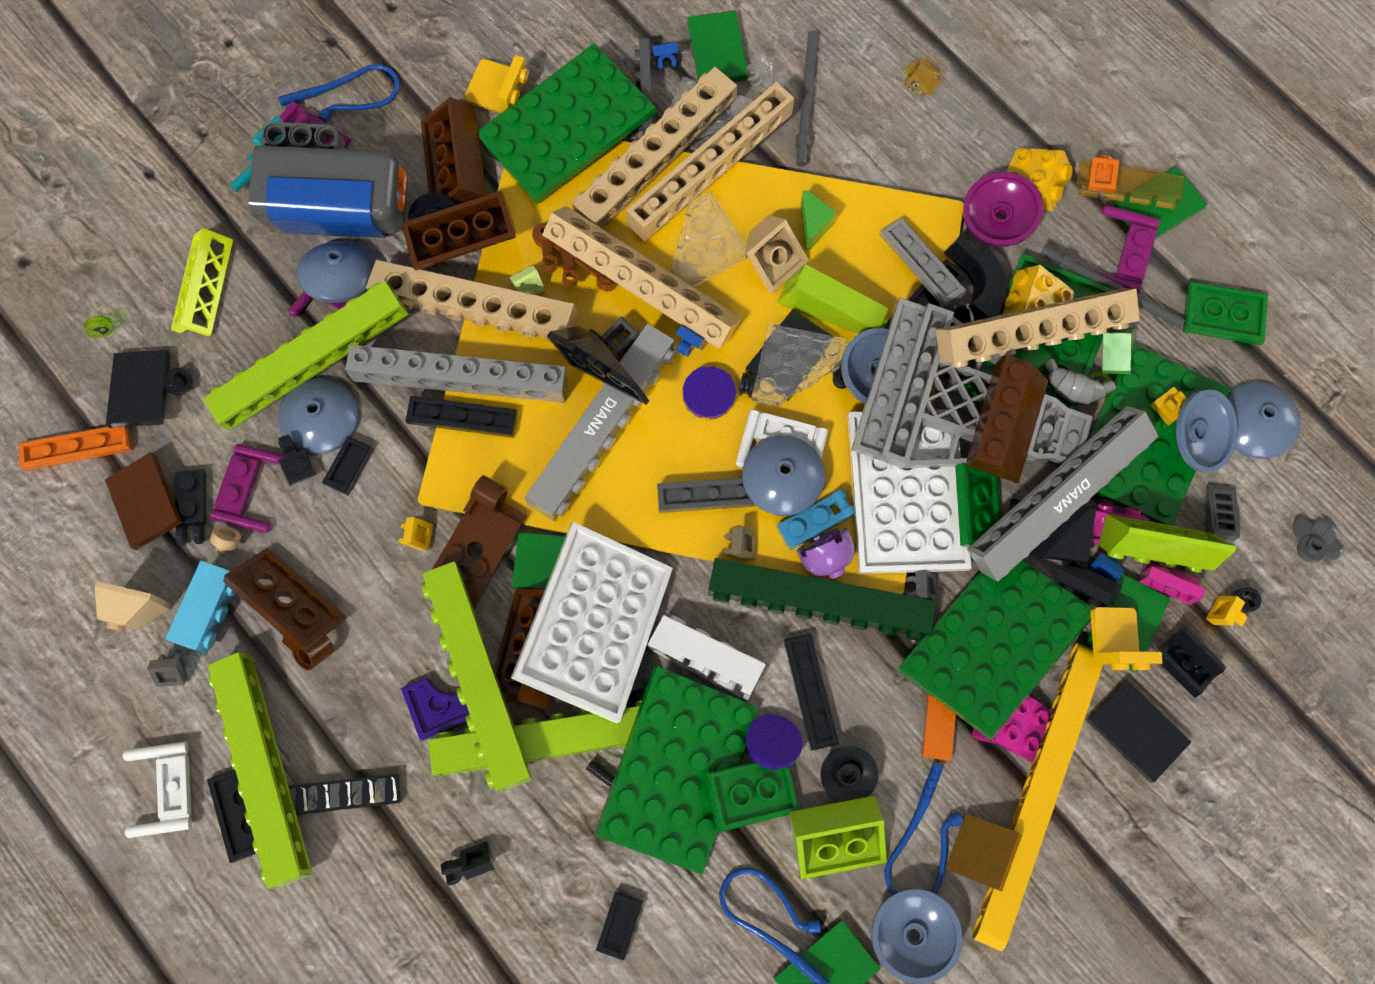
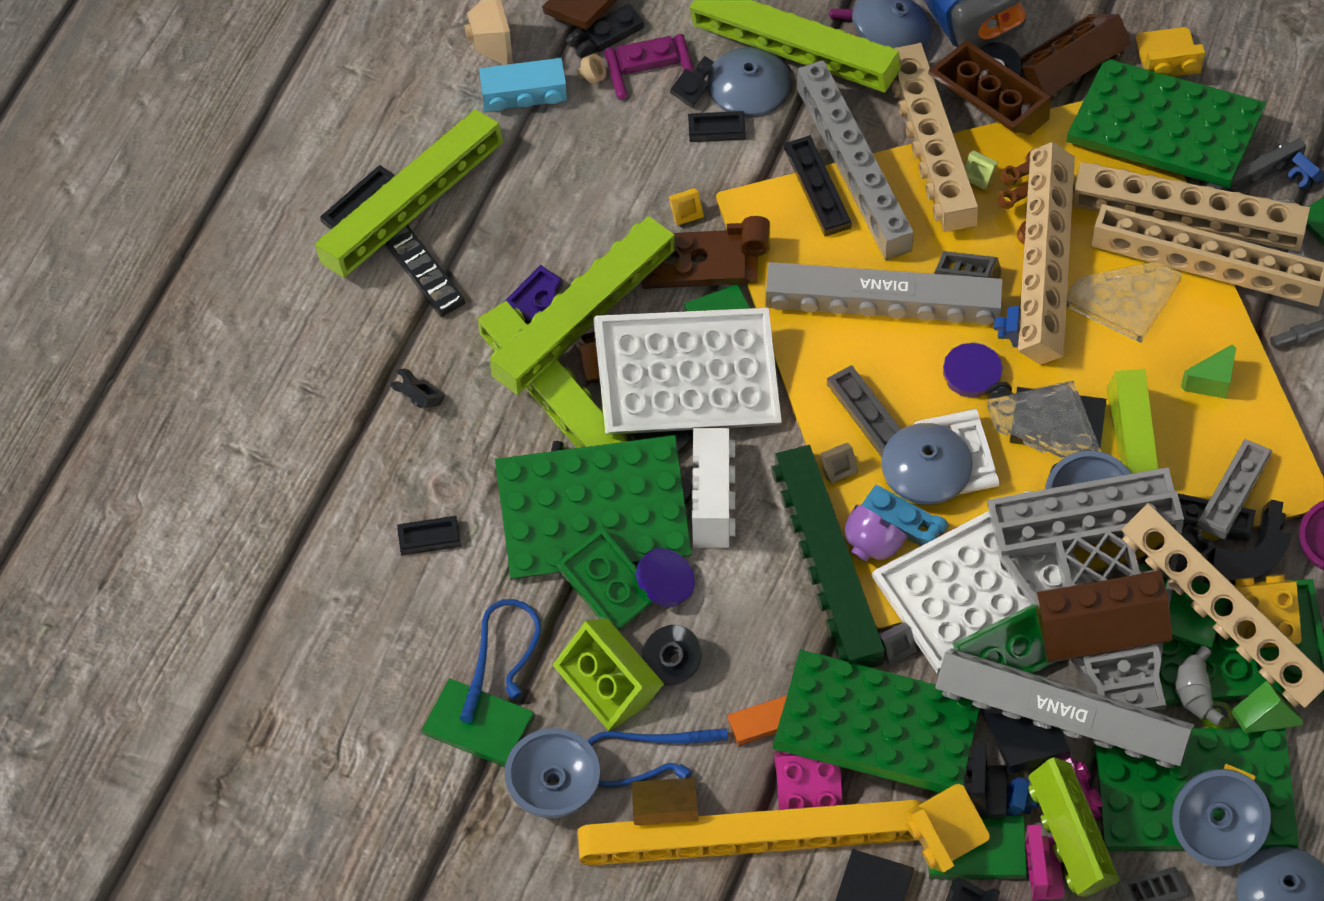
camera: 65 degrees right, 15 degrees down
white plate [123,741,192,838] -> none
flat silver tile [147,653,187,687] -> none
reddish brown hinge [223,547,347,671] -> none
black wedge [547,326,649,405] -> none
tan slope [745,215,809,294] -> none
black tile [783,633,839,751] -> none

